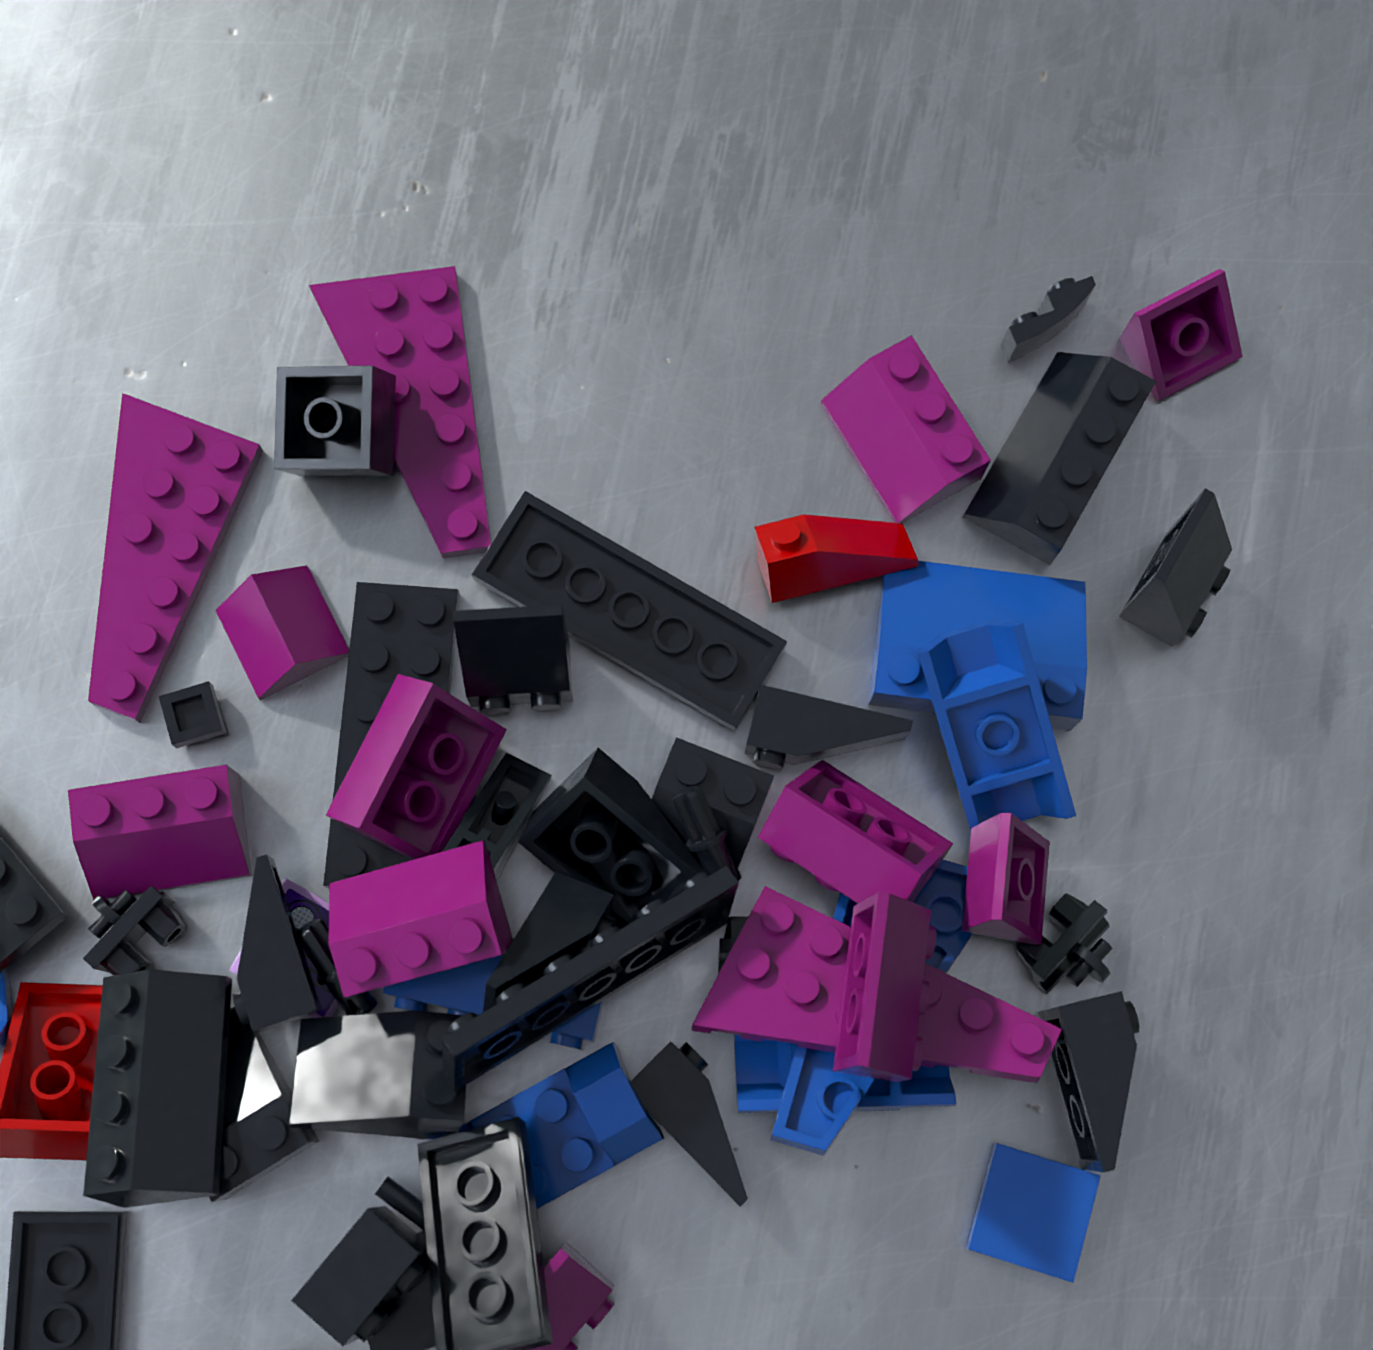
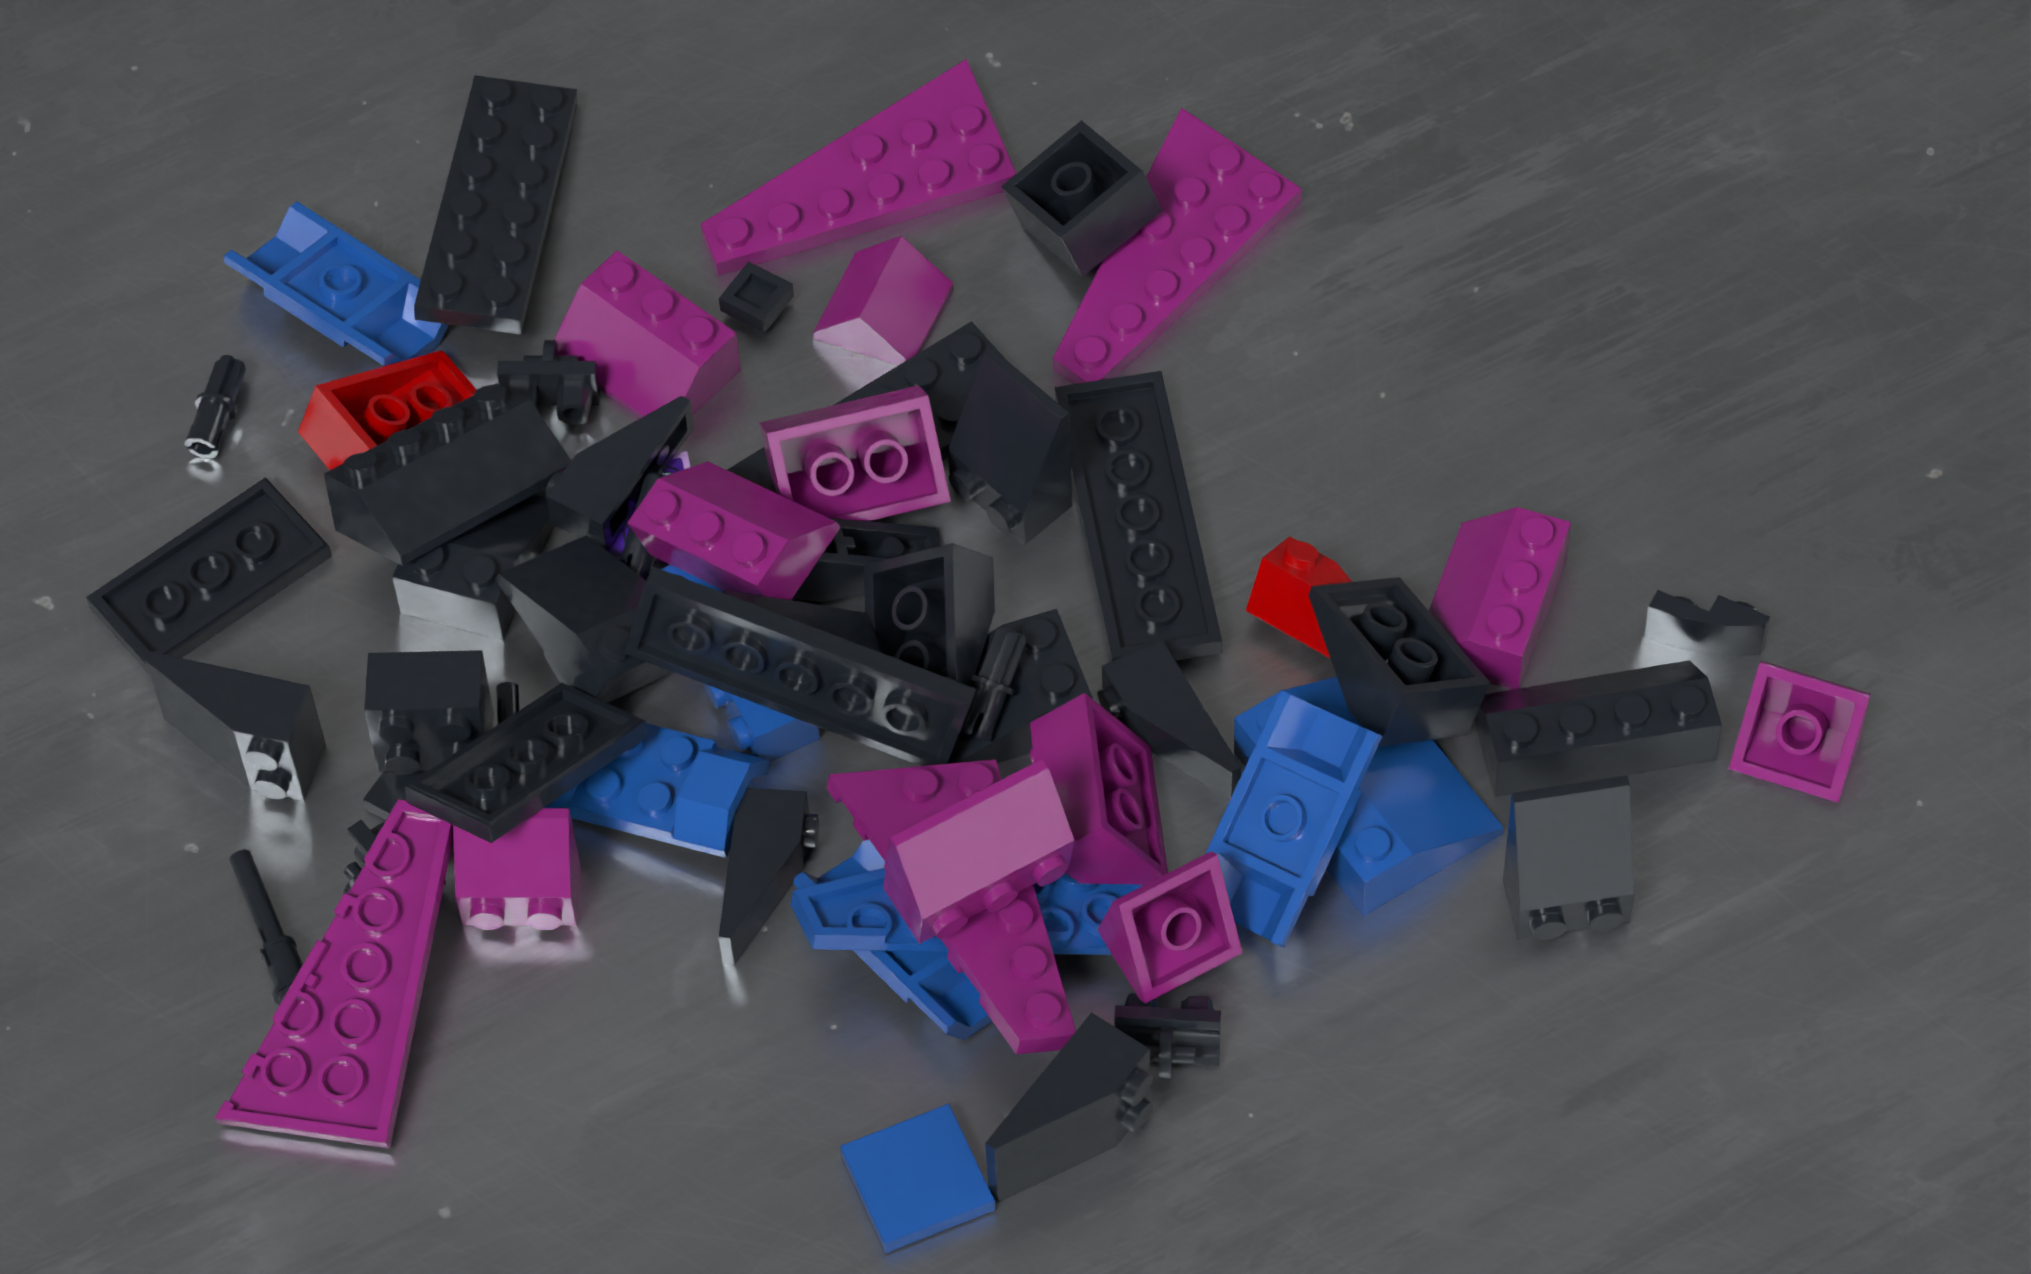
camera: 55 degrees right, 20 degrees down
none -> black slope [1308,577,1491,746]

